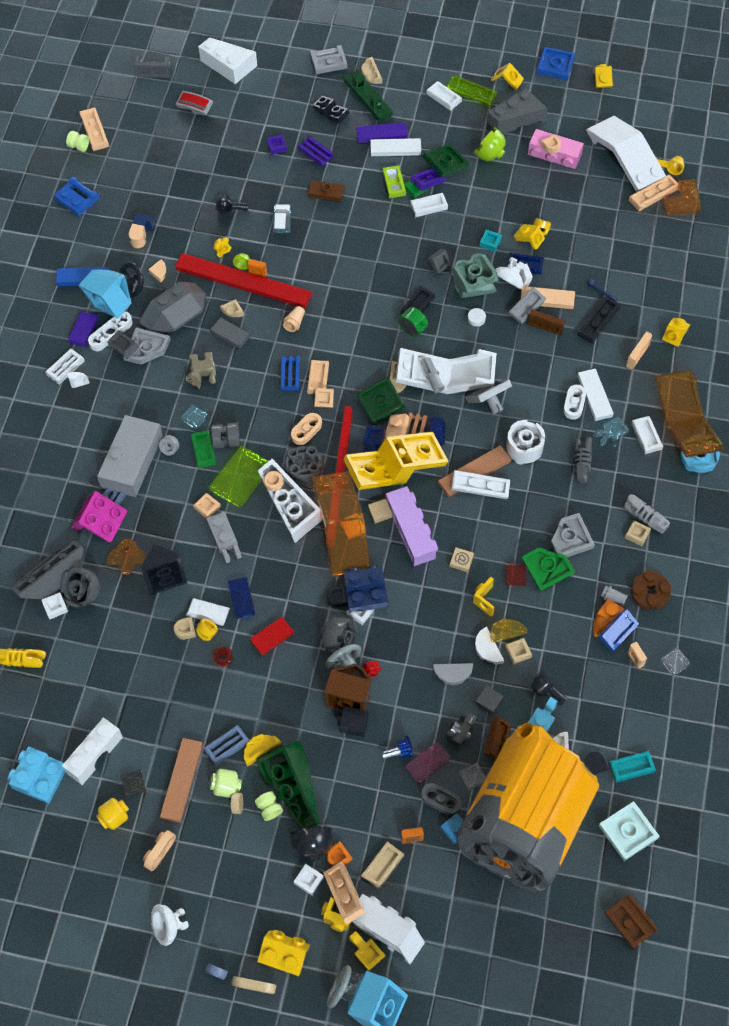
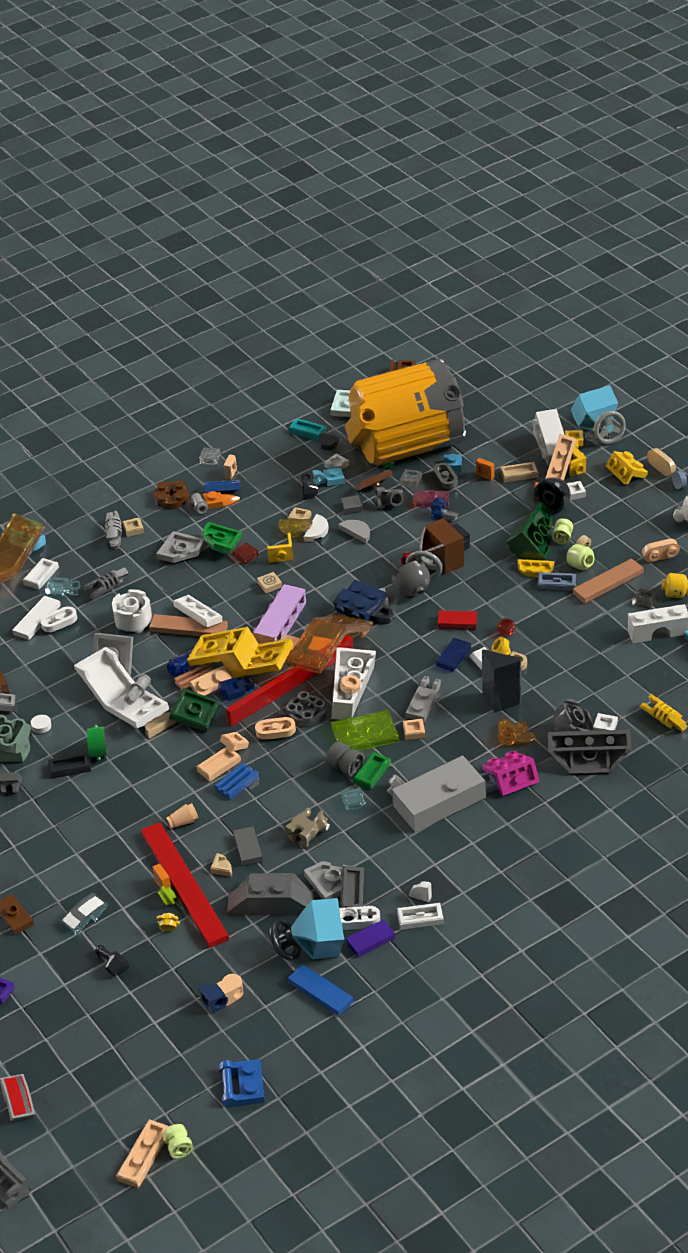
camera: 135 degrees left, 20 degrees down
light nougat tile [148,259,166,282] -> none

